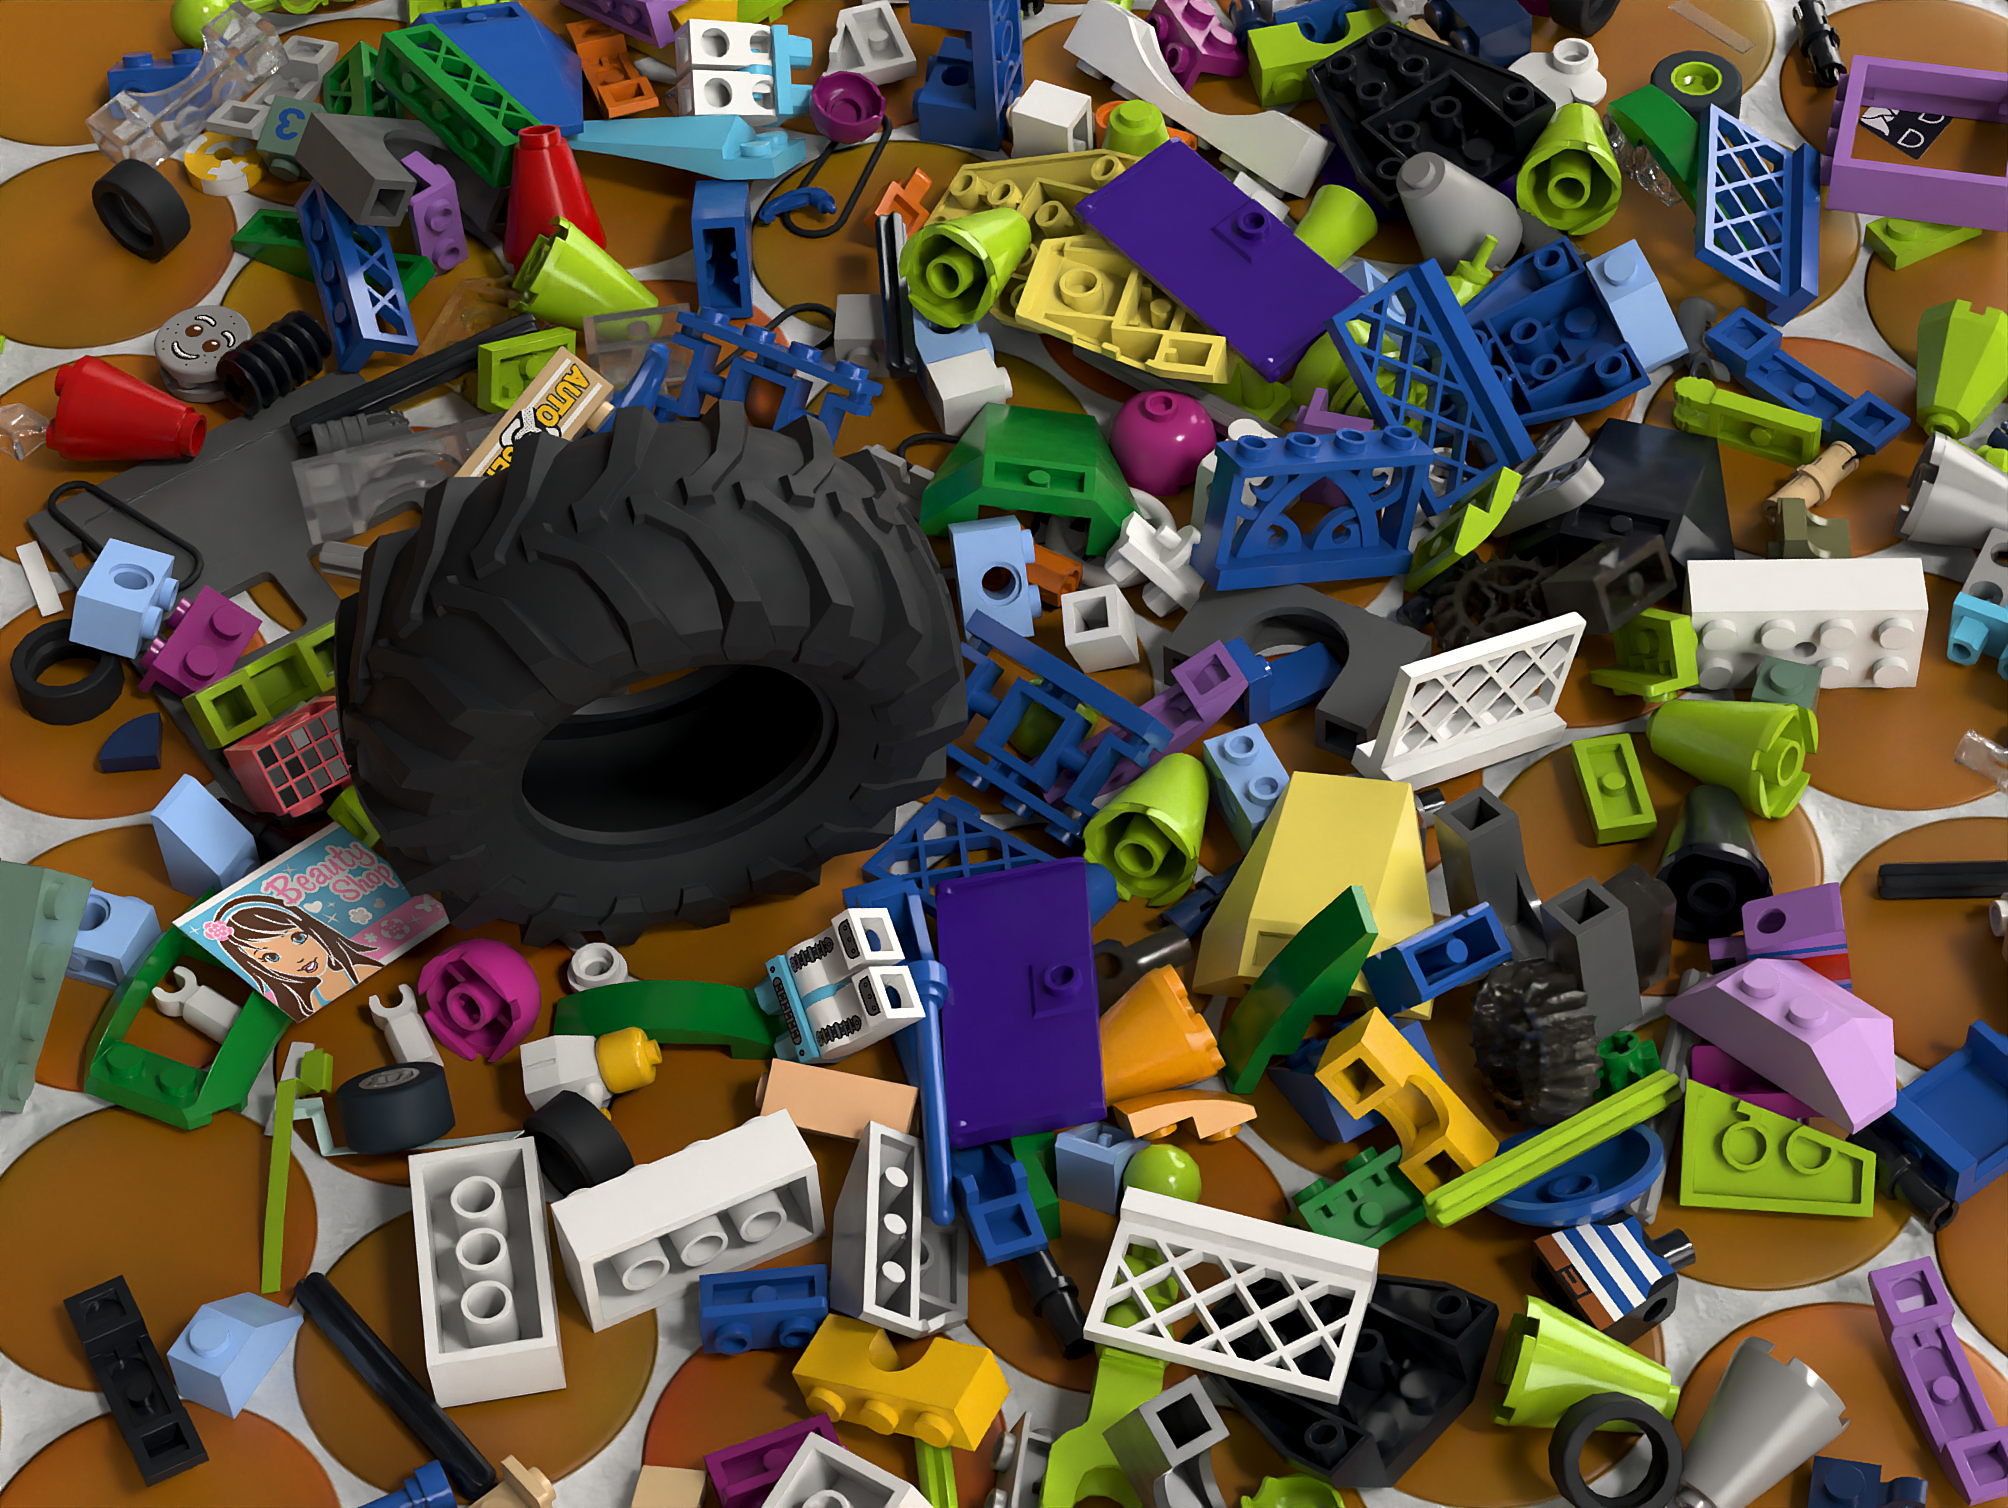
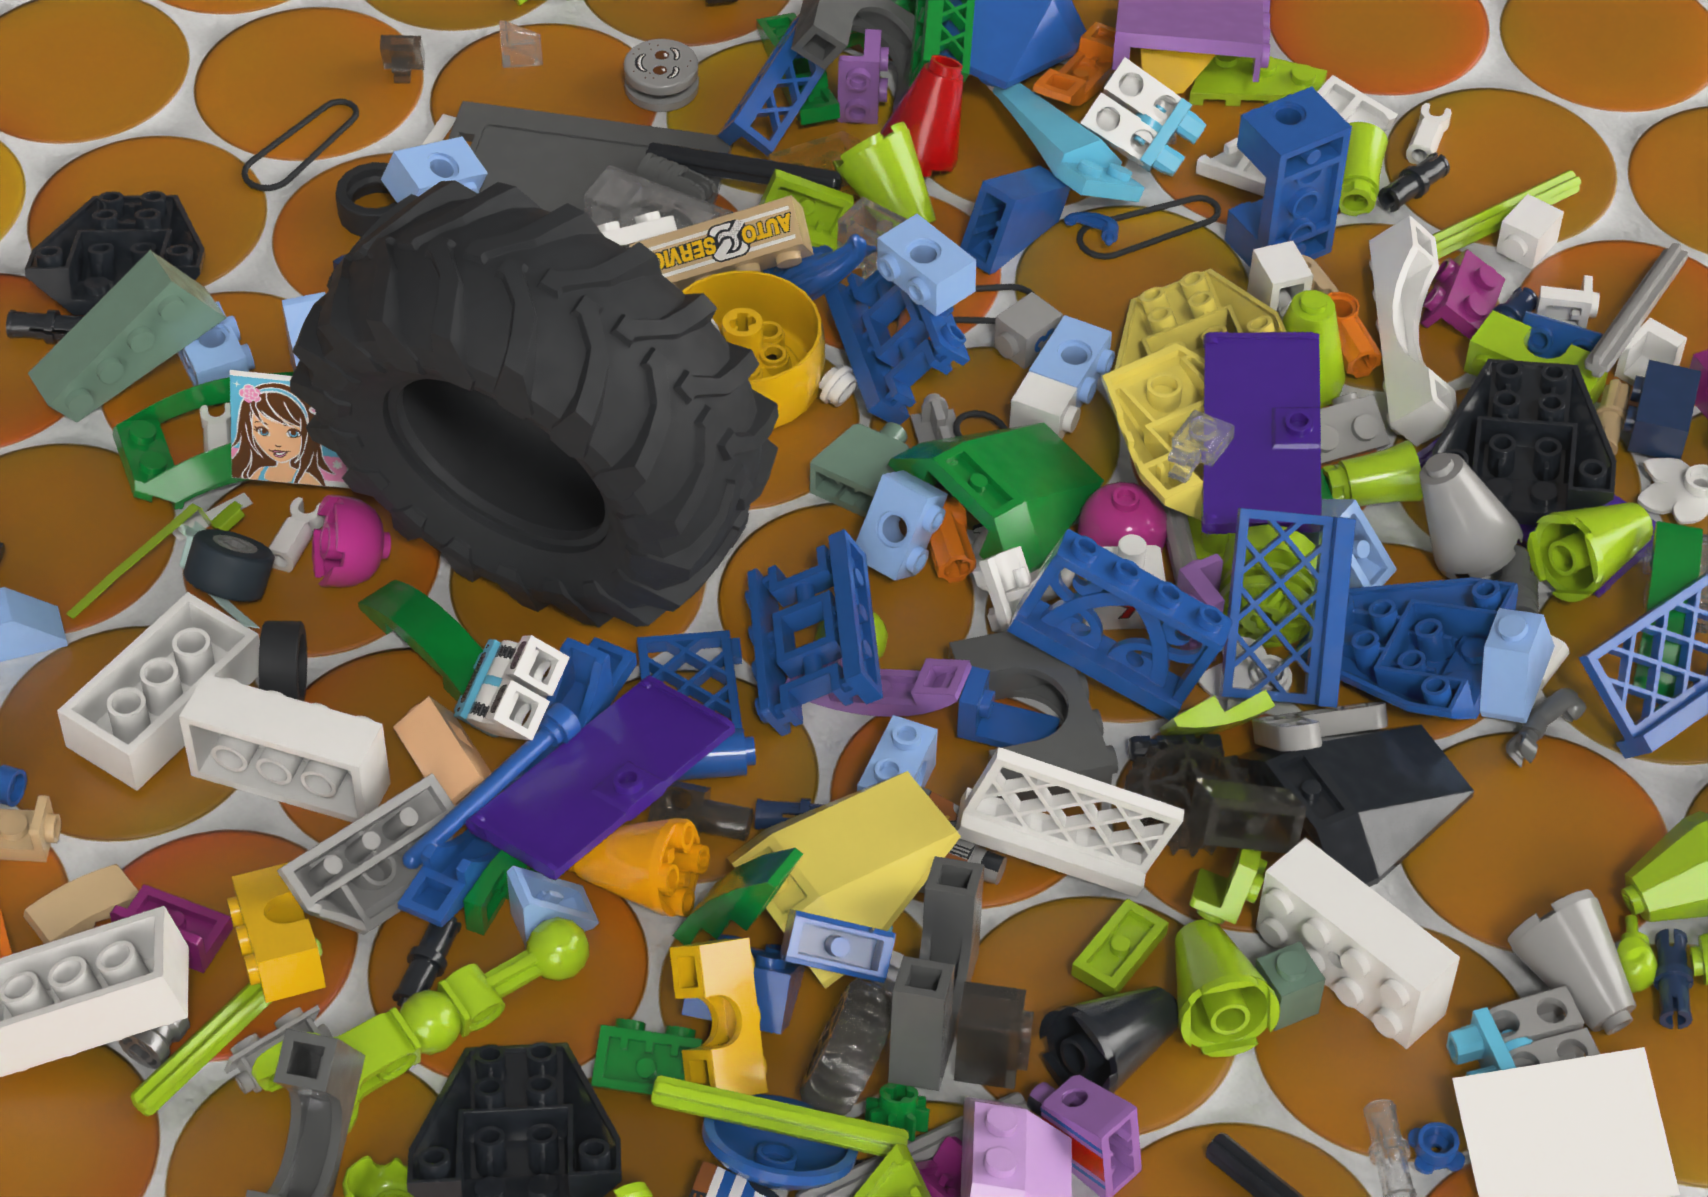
camera: 40 degrees right, 0 degrees up
red cone [45,355,207,463] -> none
black piece [47,480,204,593] -> none
black piece [216,310,332,416] -> none
black axle [294,1272,498,1501] -> none
piece [520,1027,662,1121] -> none
white plate [567,943,628,993] -> none
blue bracket [698,1264,830,1355] -> none
magenta hair [809,71,886,144] -> none
orange plate [863,166,932,241] -> none
black axle [875,211,918,381] -> none
lime cone [898,207,1032,328] -> none
white brick [1061,583,1139,674] -> none
lime cone [1082,753,1211,906] -> none
white fence [1083,1186,1379,1405] -> none
light orange slope [1112,1089,1257,1141] -> none
lime piece [1445,234,1498,308] -> none
lime hinge [1671,376,1822,468] -> none
blue slope [1705,306,1911,455] -> none
tan pin [1761,441,1859,527] -> none
olive brick [1765,497,1852,560] -> none
none -> white wing [597,211,677,249]
none -> light blue brick [877,214,976,316]
none -> clear plate [1168,410,1234,483]

